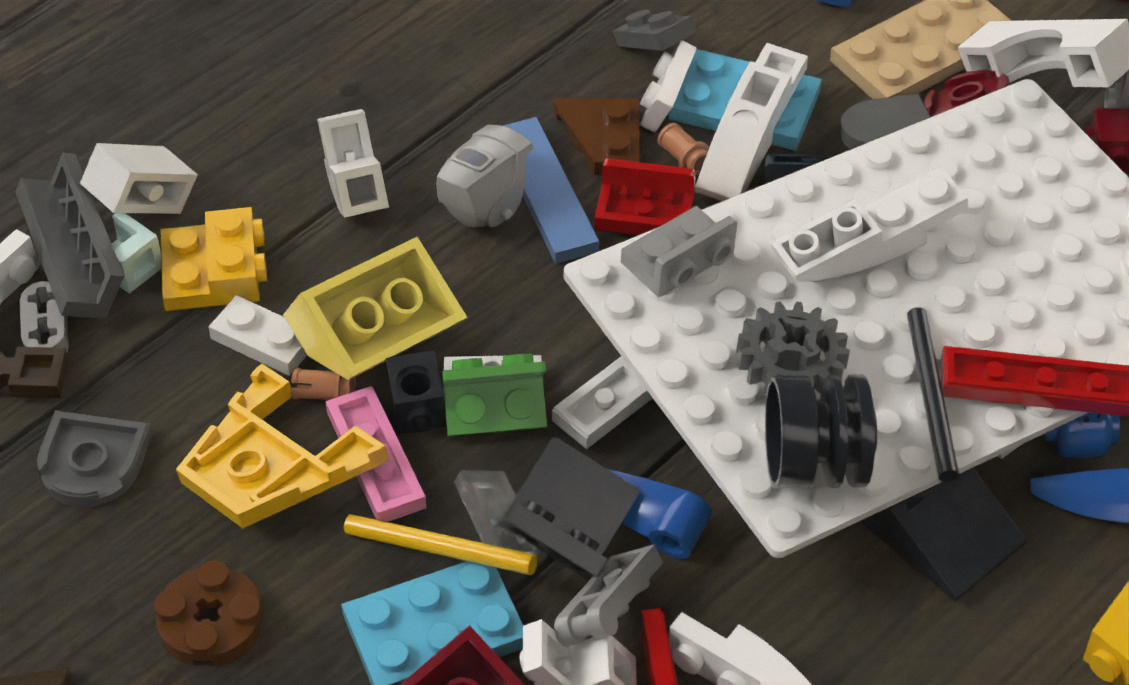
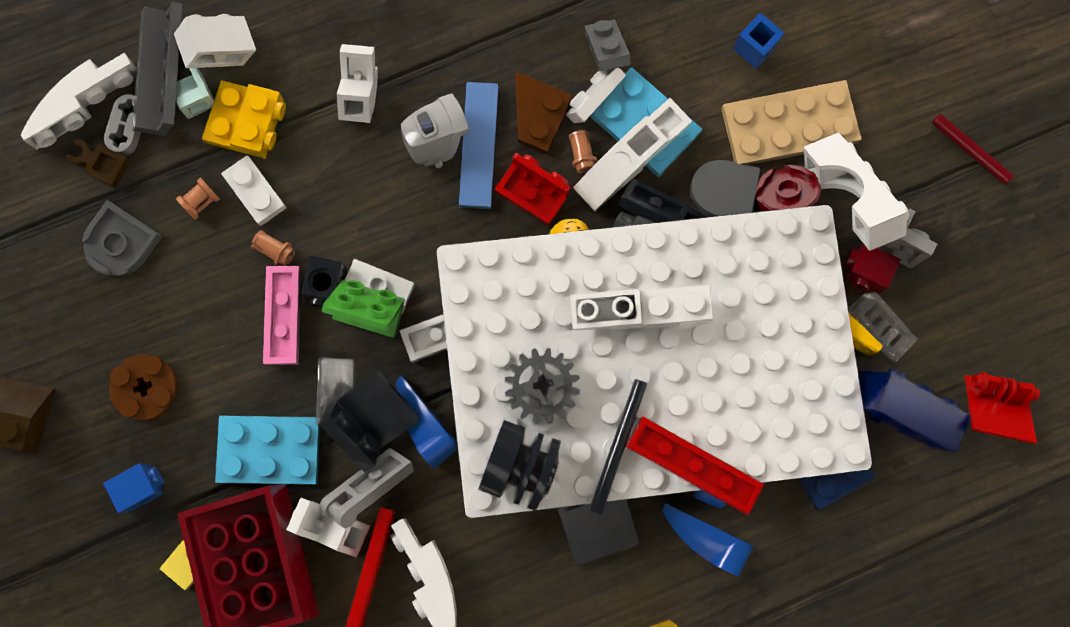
camera: 20 degrees right, 30 degrees up
yellow wing [176,364,389,528] -> none
light yellow slope [283,237,467,380] -> none
yellow bar [344,514,537,575] -> none
light grey bracket [620,206,738,298] -> none
none -> nougat bush [176,177,220,220]

